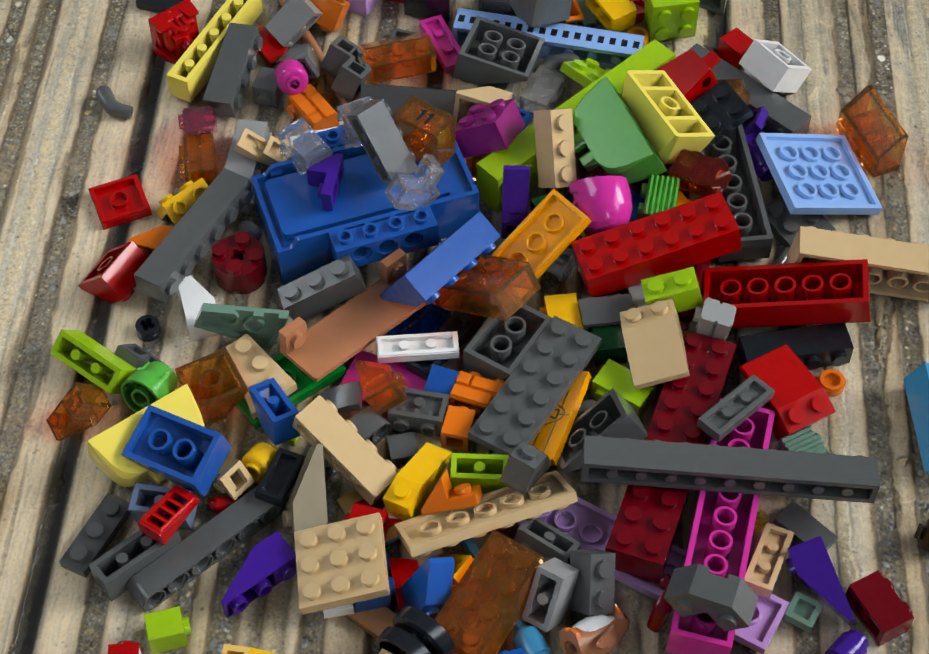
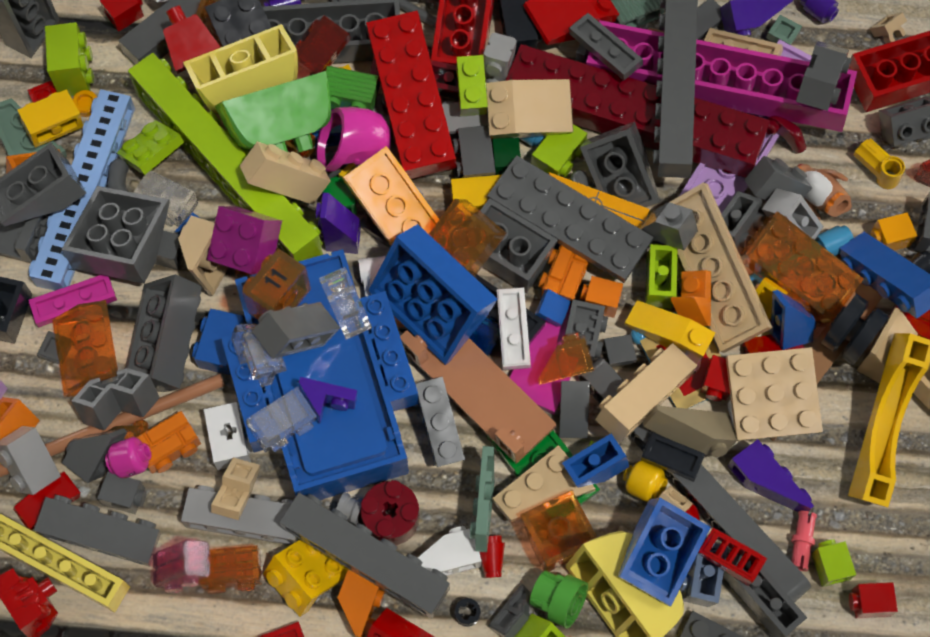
camera: 90 degrees left, 15 degrees up
none -> red cone [479,536,505,578]
none -> coral pin [791,511,817,572]

